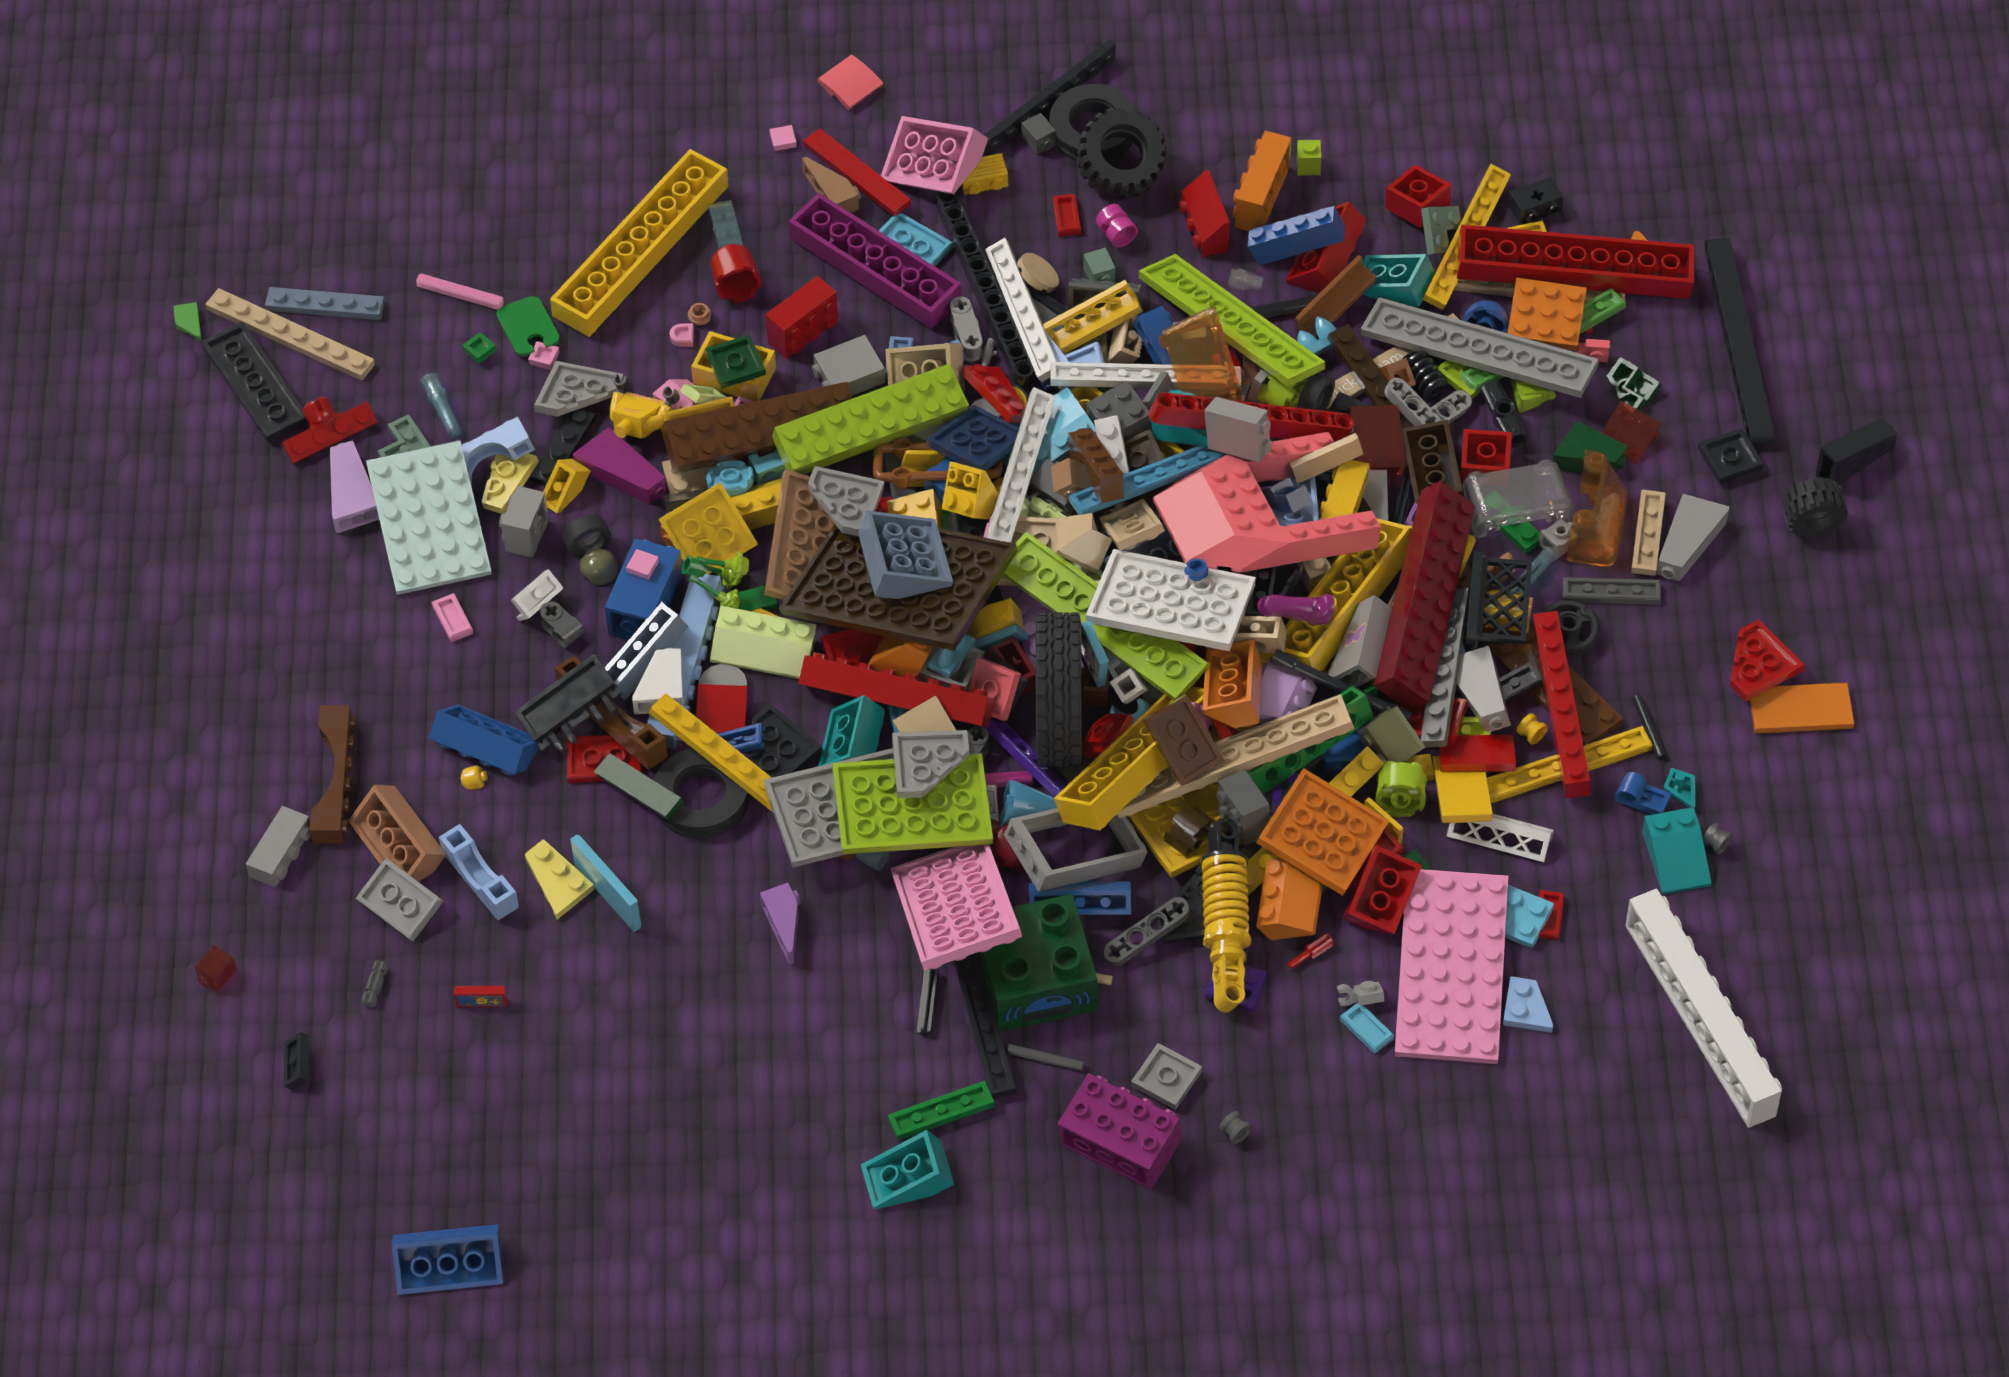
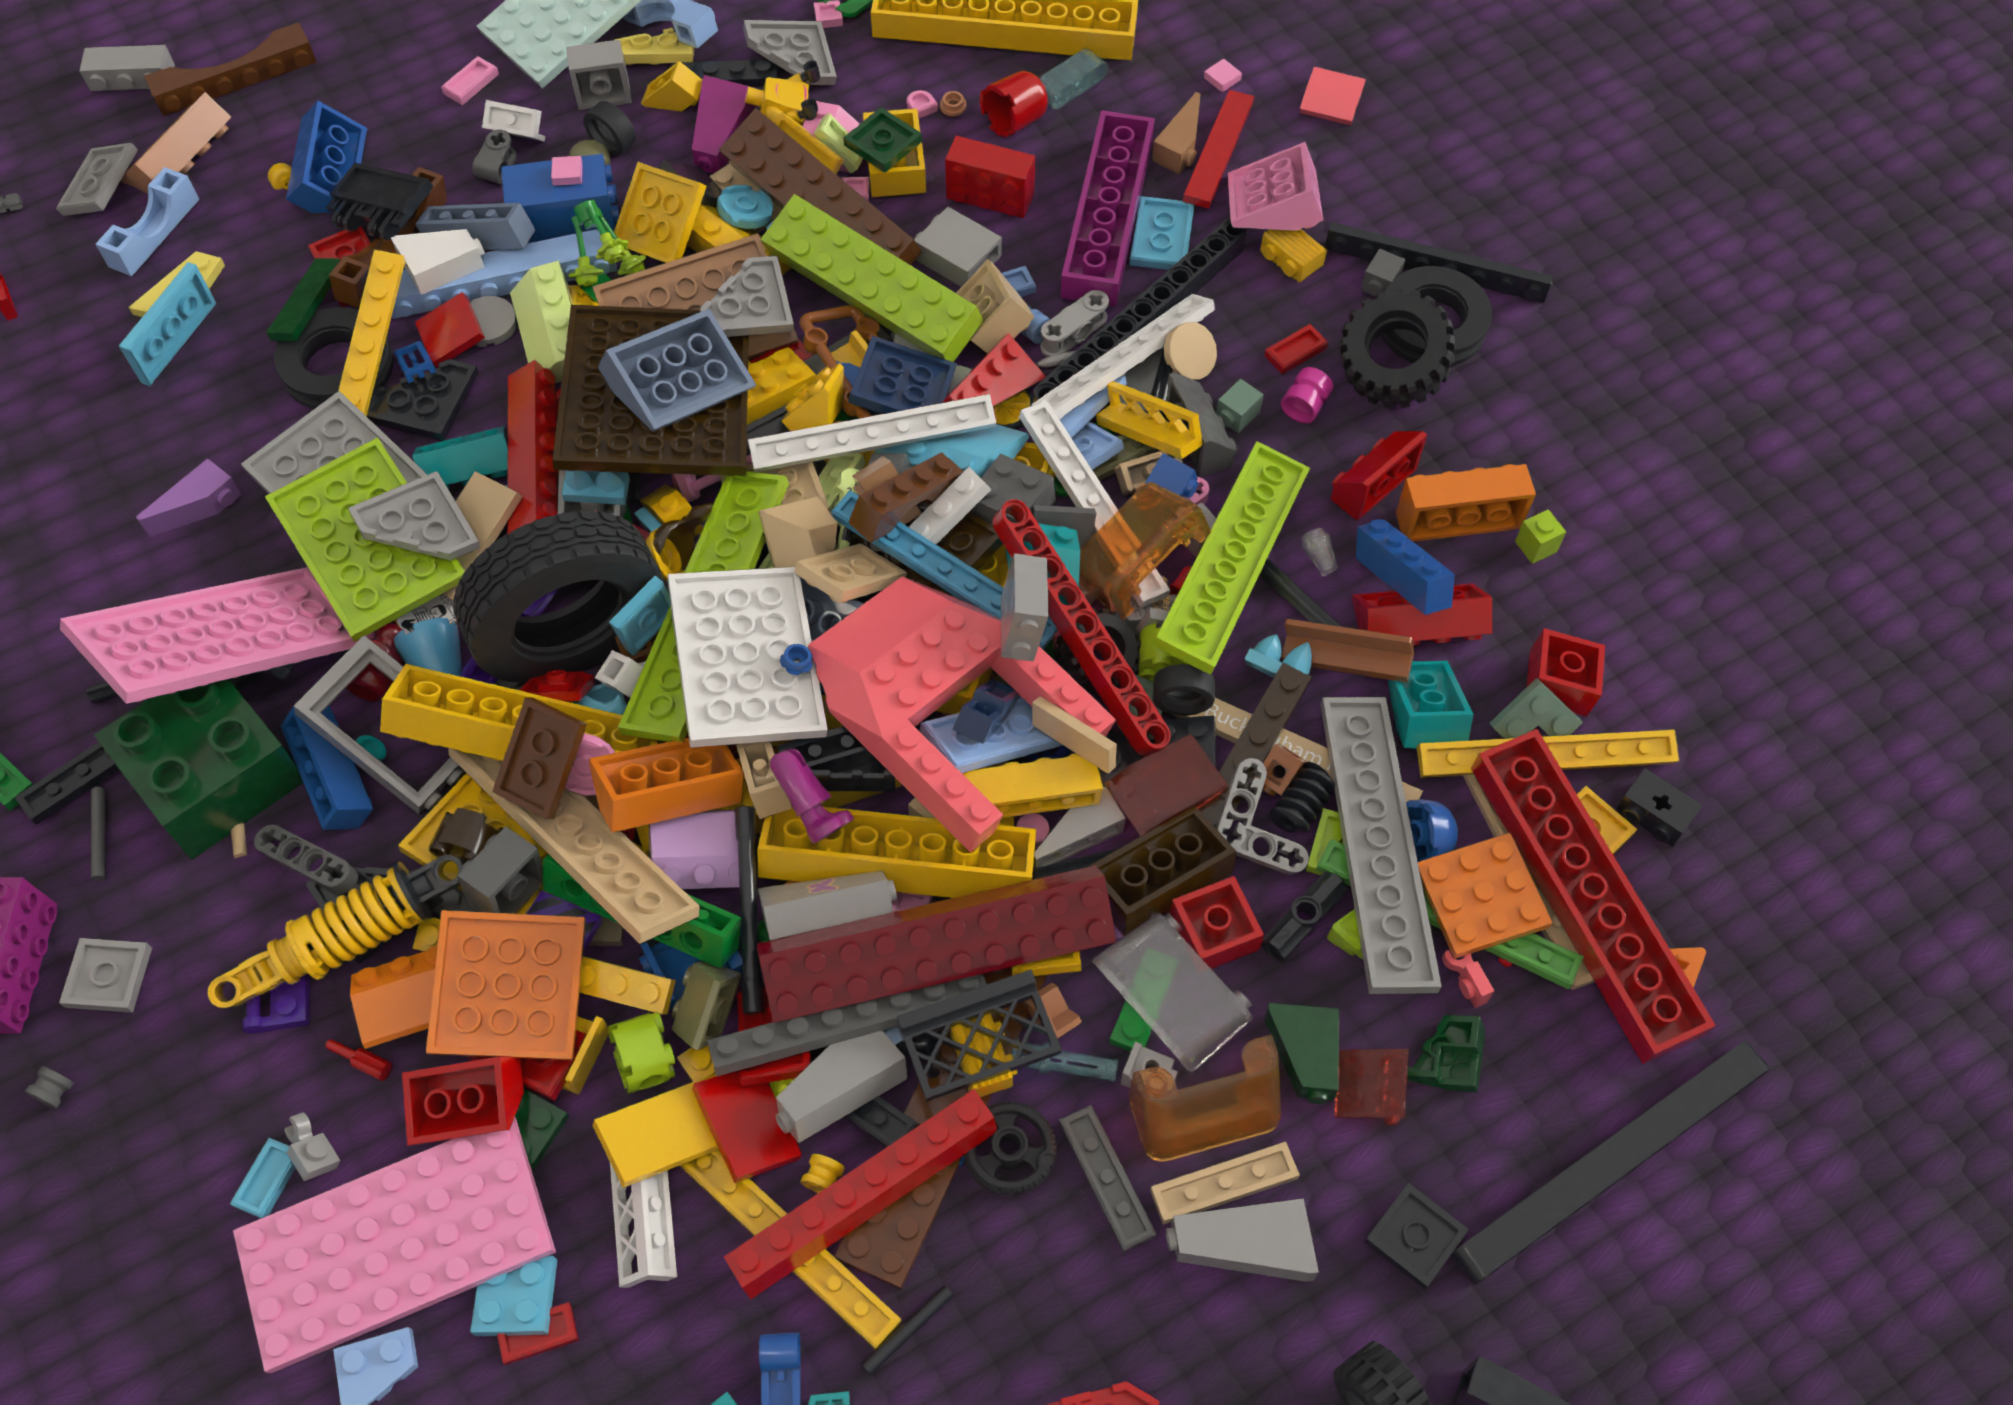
camera: 60 degrees right, 5 degrees up
none -> dark brown piece [646,503,713,581]

